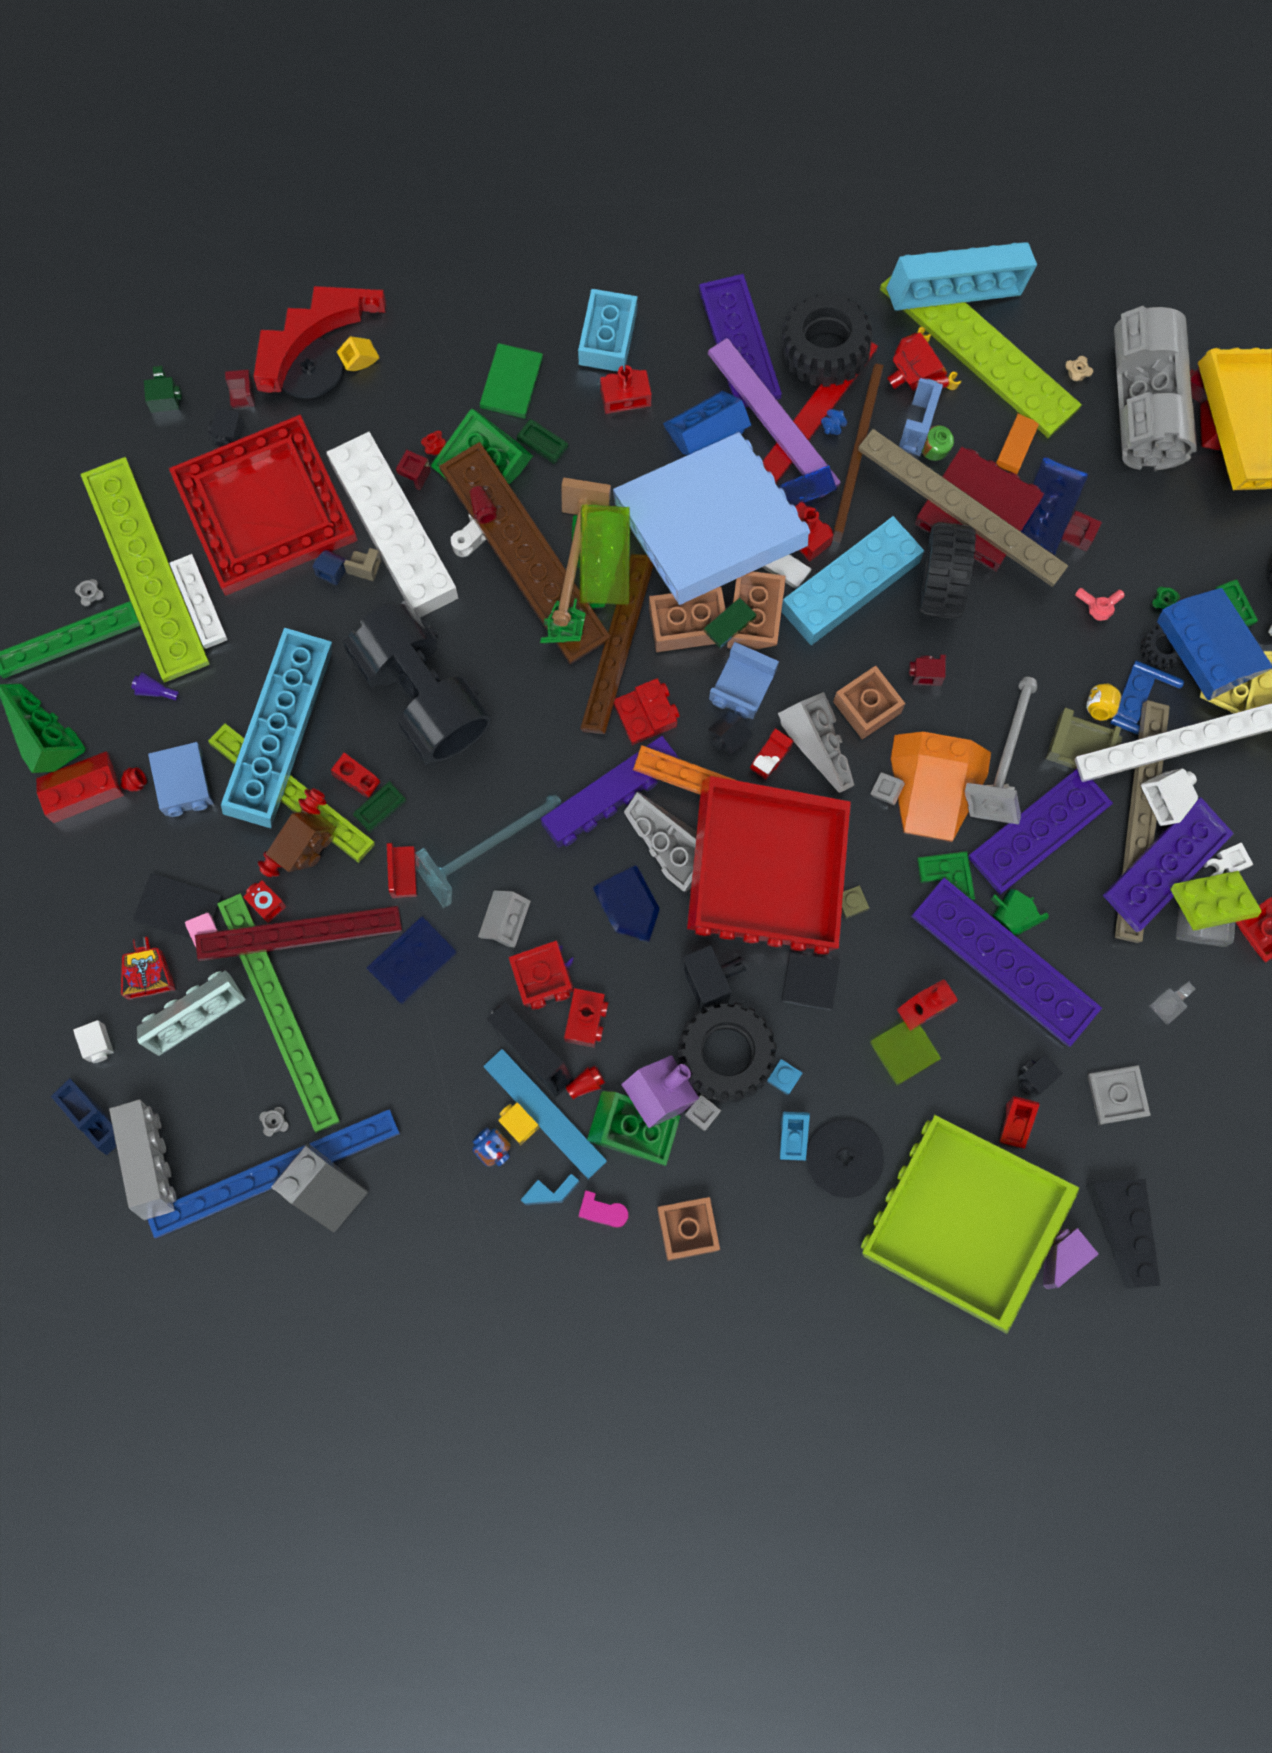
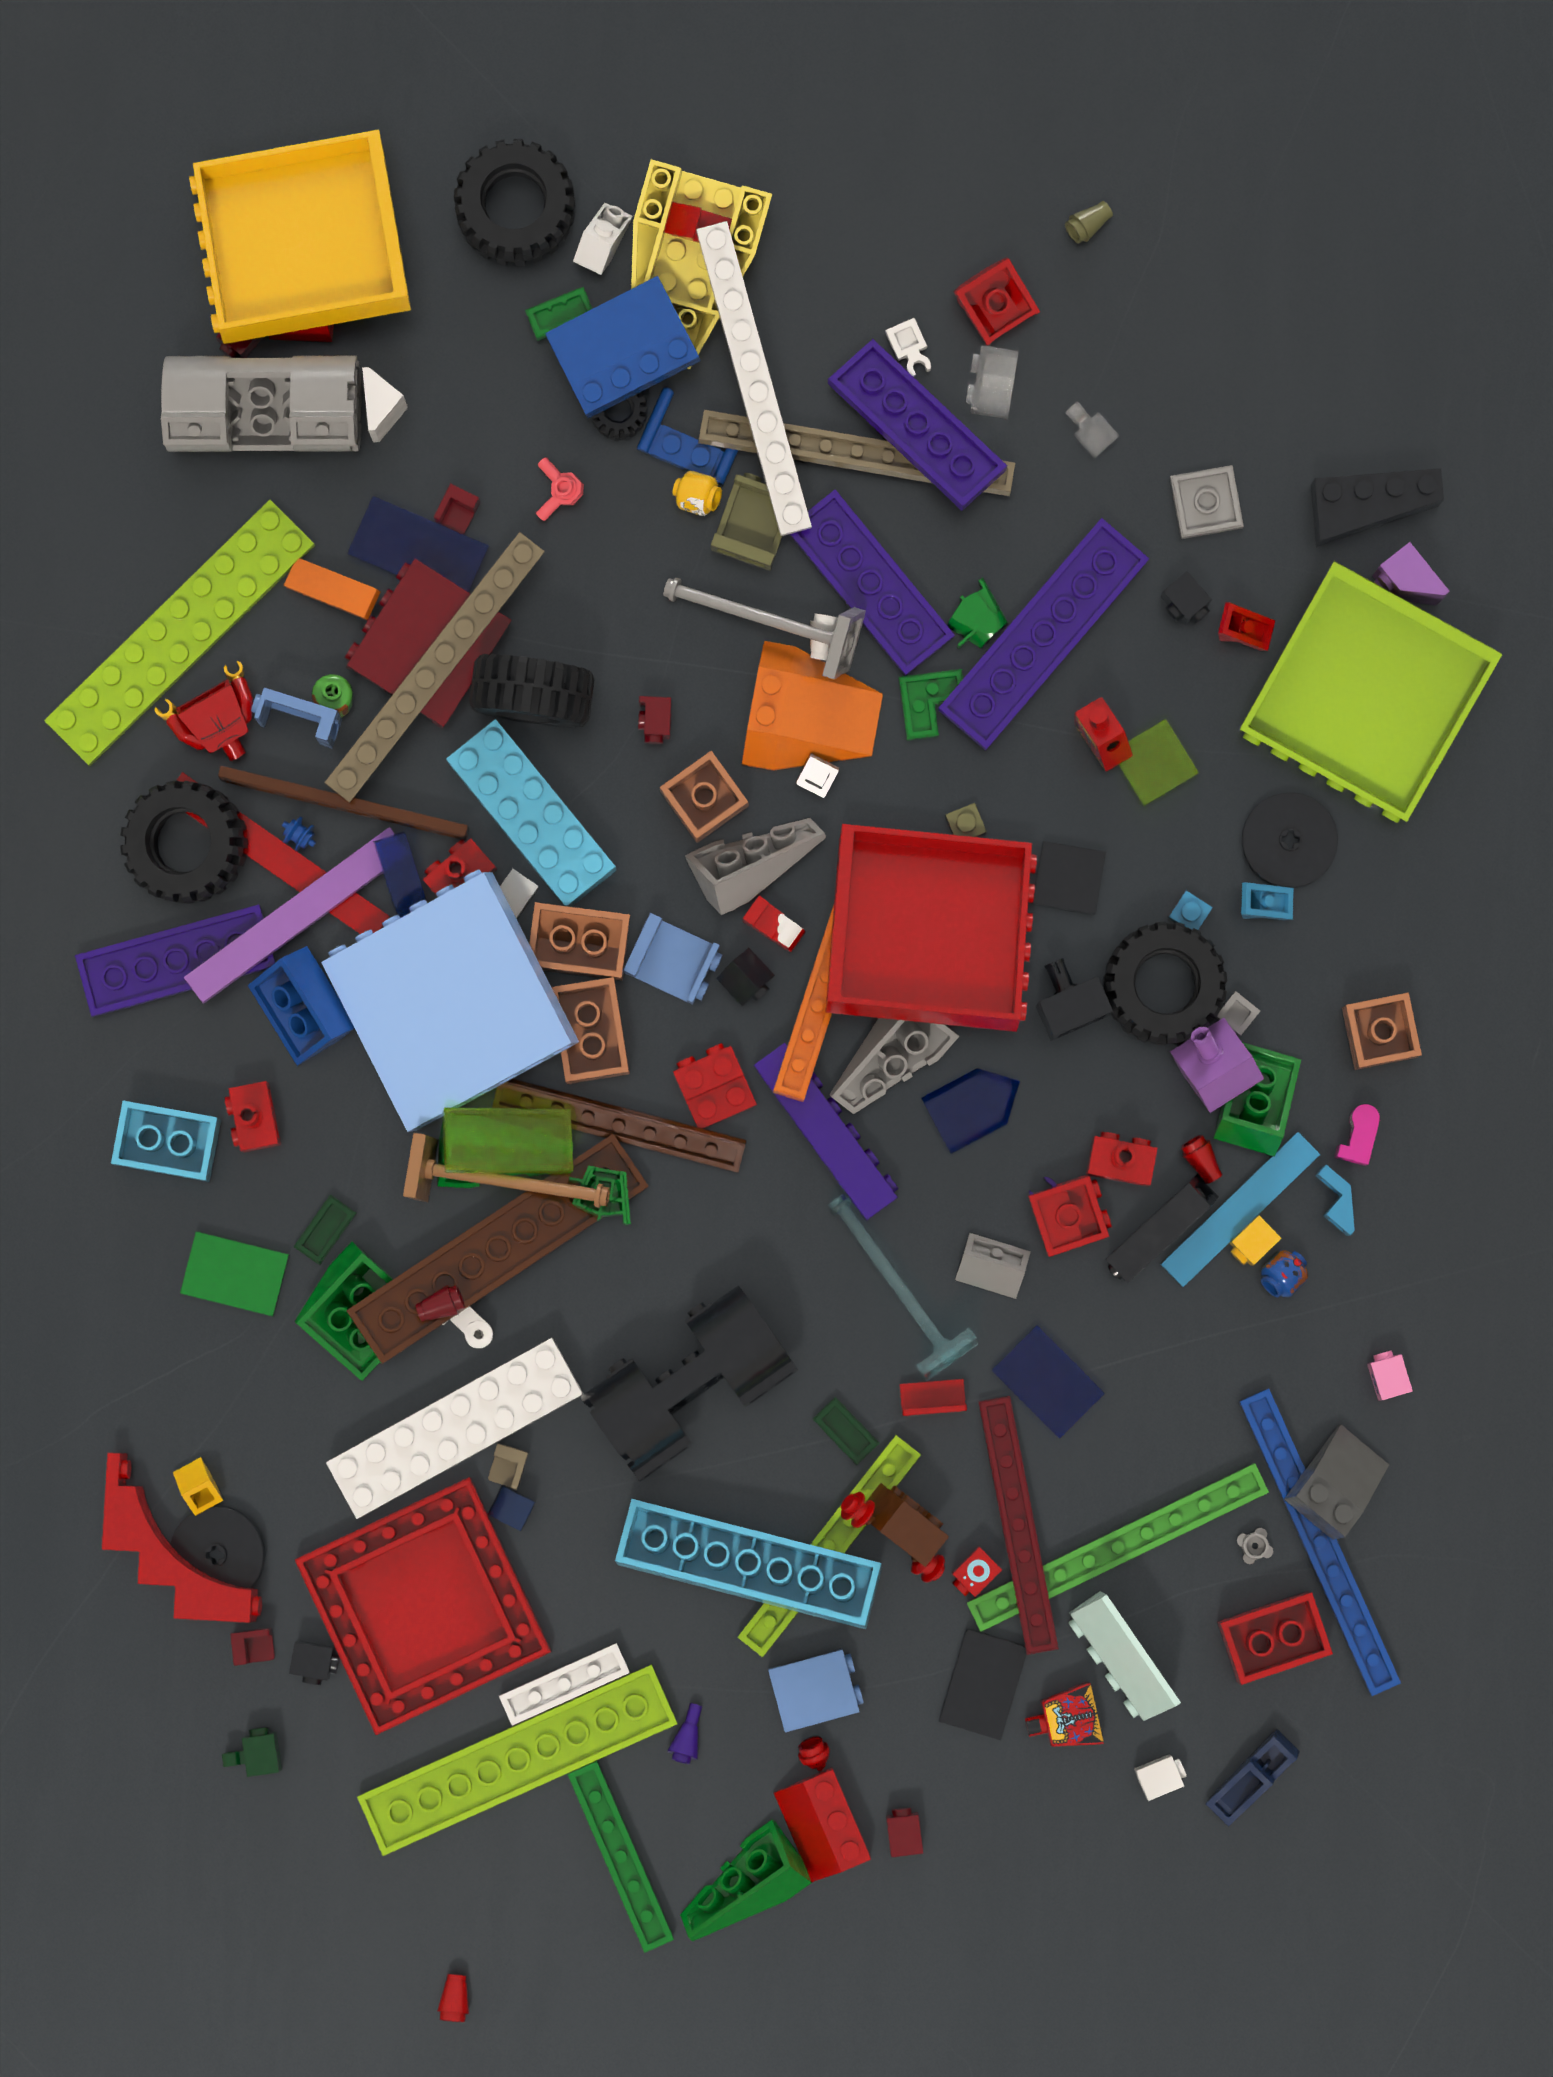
camera: 90 degrees left, 10 degrees up
light grey plate [75,579,104,606] -> none
light grey brick [109,1100,176,1220] -> none
bright pink slope [185,913,218,947] -> none
red leg [331,753,380,798] -> none
dark red panel [396,450,431,490] -> none
red plate [421,430,446,455] -> none
dark green tile [704,598,757,648] -> none
medium azure brick [887,242,1037,310] -> none
tan plate [1066,356,1093,381] -> none
white torso [1141,768,1198,826] -> none
green plate [1152,587,1180,609] -> none
lime plate [1170,871,1262,931] -> none
none -> white slope [362,367,408,443]
none -> dark red brick [886,1808,923,1858]
none -> red brick [1217,1591,1333,1685]
none -> bright pink brick [1367,1350,1413,1401]

